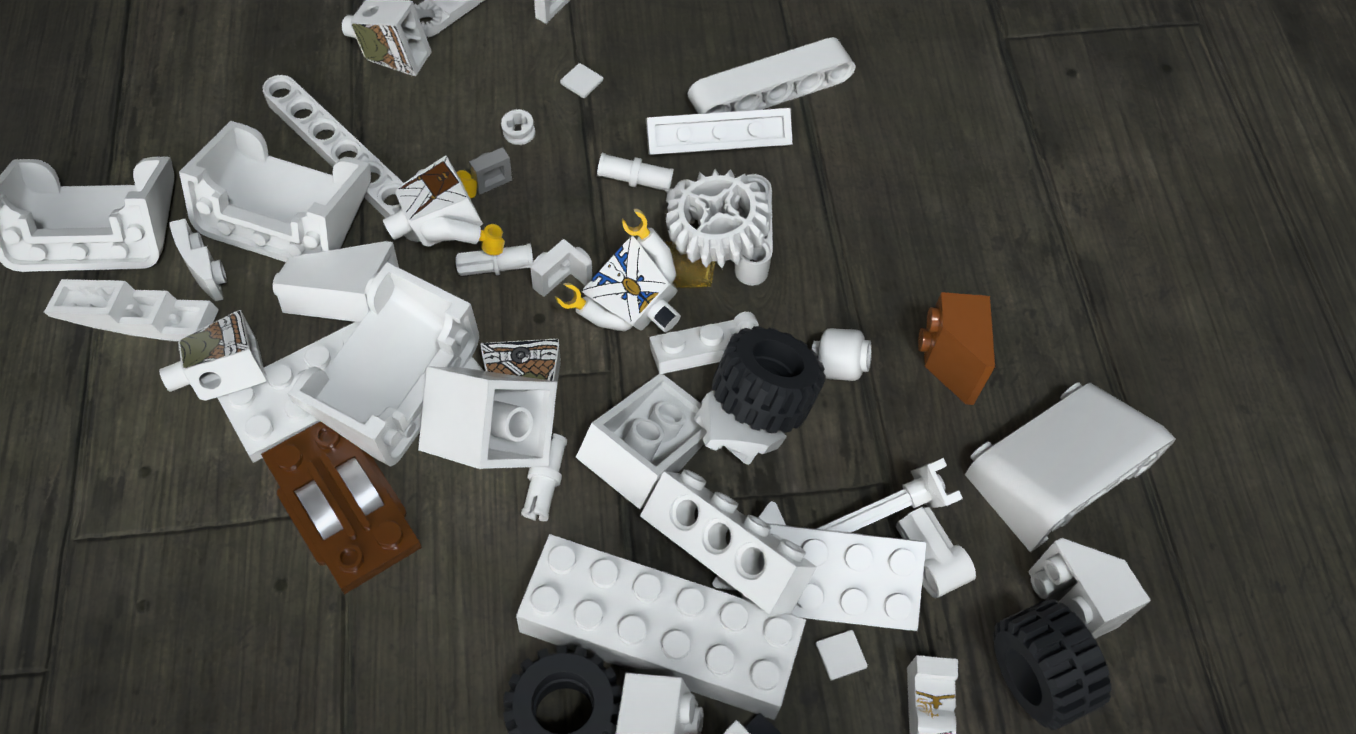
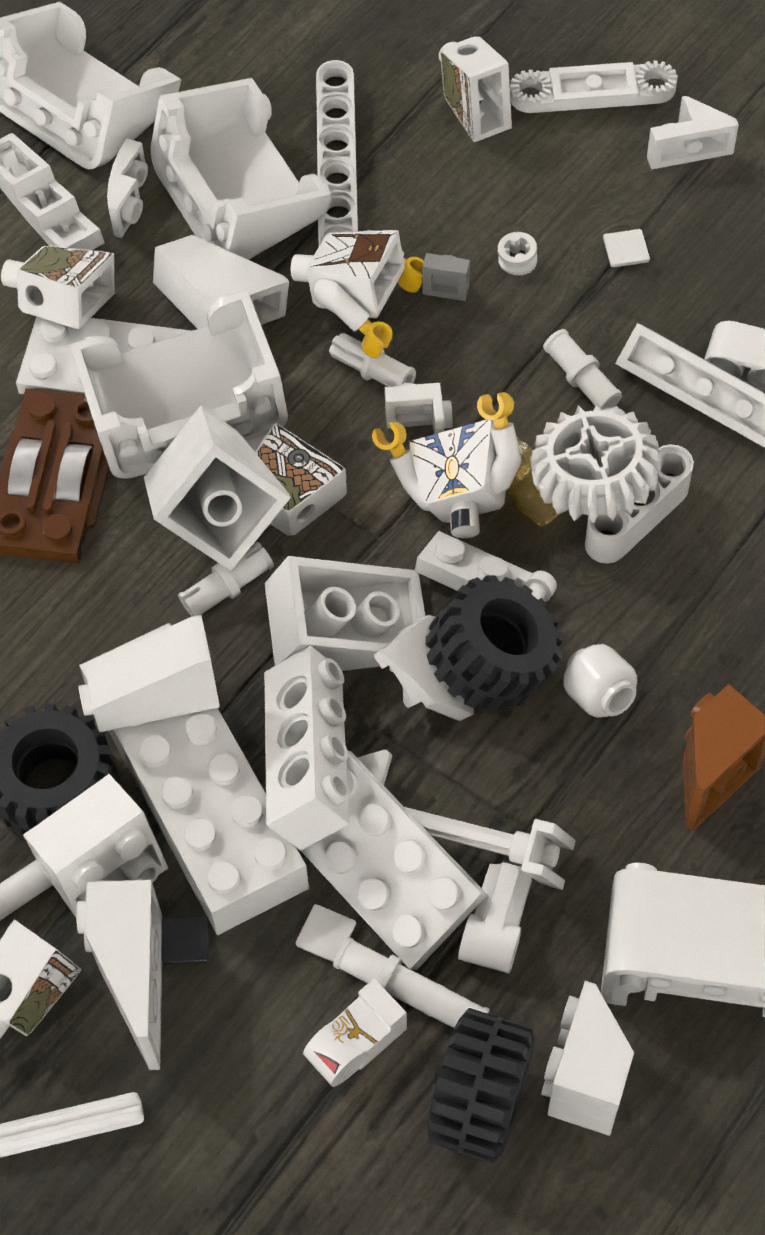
camera: 50 degrees right, 0 degrees up
none -> white slope [78,615,220,732]
none -> white pin [333,937,490,1028]

